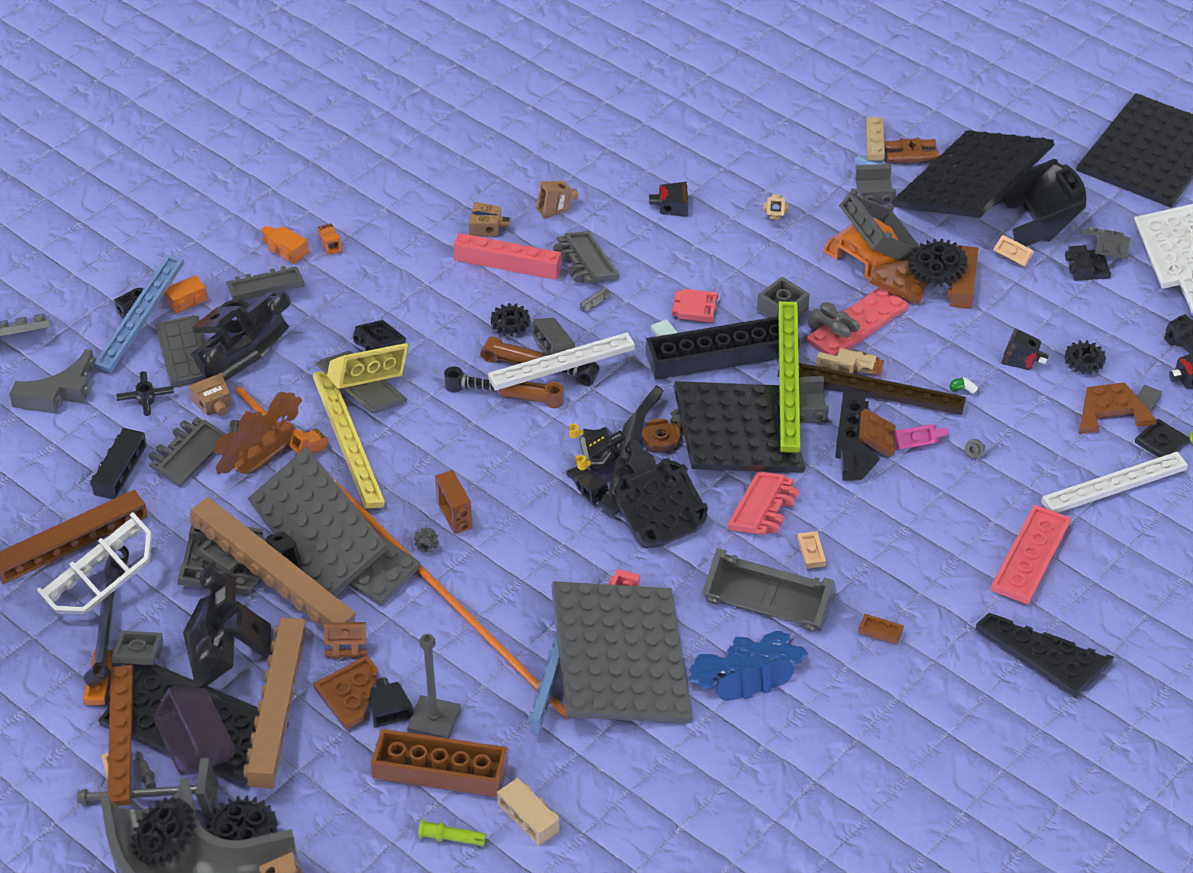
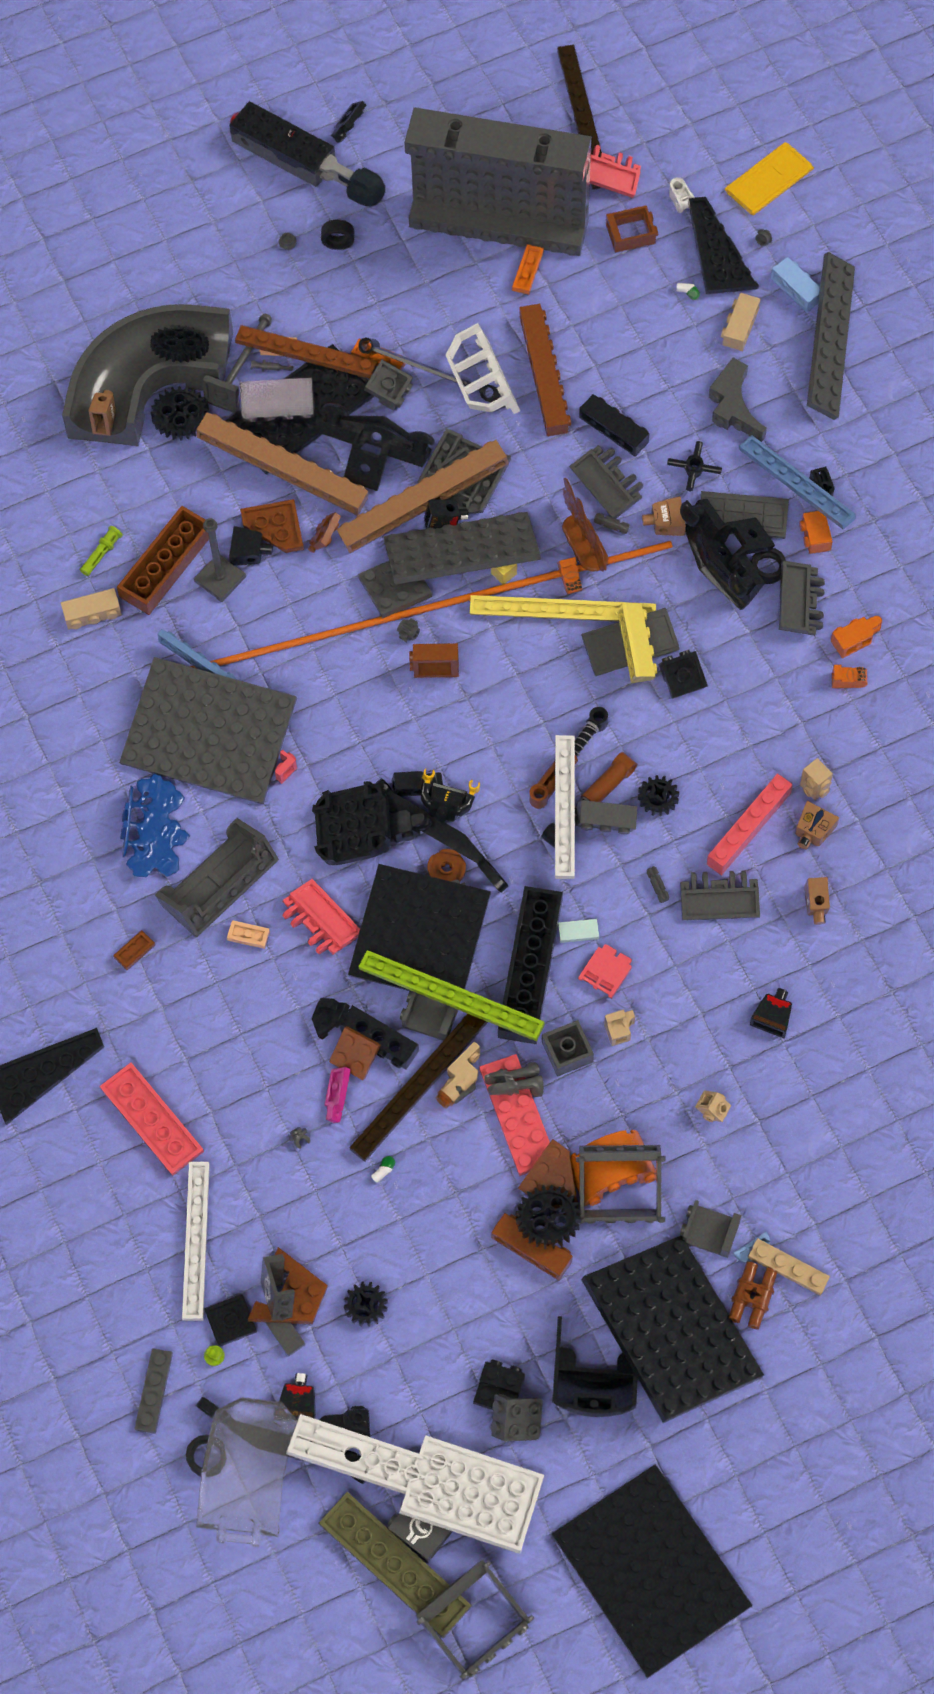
camera: 115 degrees right, 20 degrees up
light nougat plate [994,235,1034,267] -> none
black torso [1001,328,1049,370] -> none
none -> dark grey panel [261,1254,295,1321]
none -> tan brick [604,1009,635,1046]
none -> tan brick [800,758,833,801]

